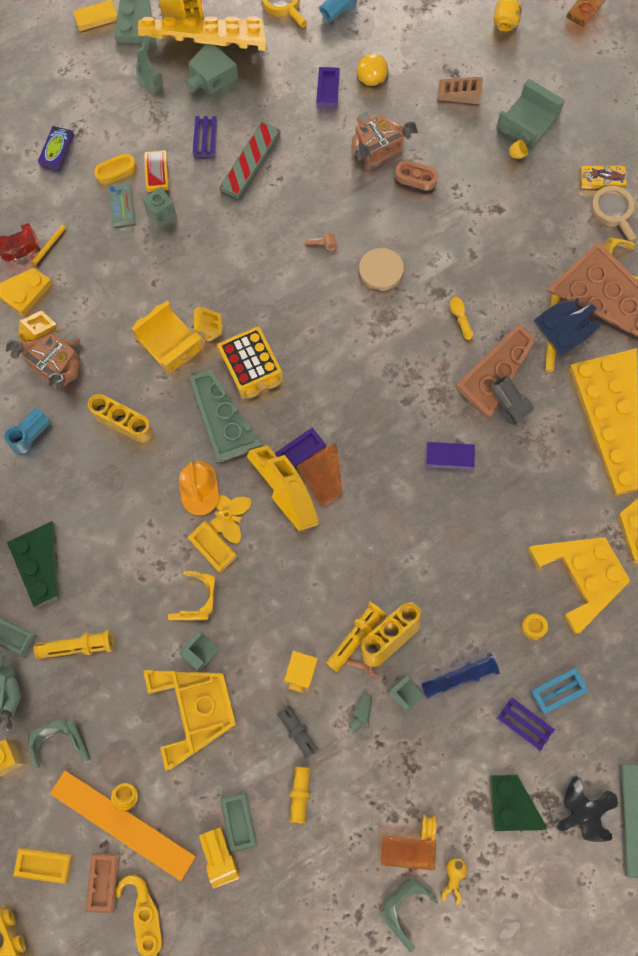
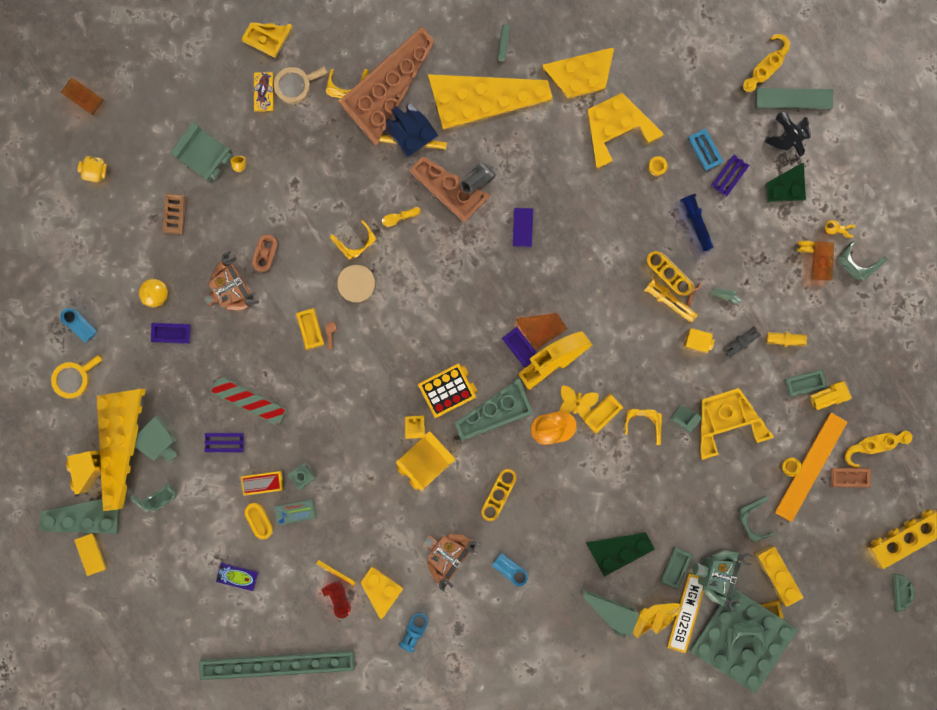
camera: 95 degrees left, 15 degrees up
yellow tile [13,848,73,884] -> none
yellow bracket [18,311,57,343] -> none
yellow pin [34,629,114,660] -> none
sand green panel [387,675,424,714] -> none
none -> yellow tile [296,308,325,350]
none -> yellow helmet [329,219,377,259]

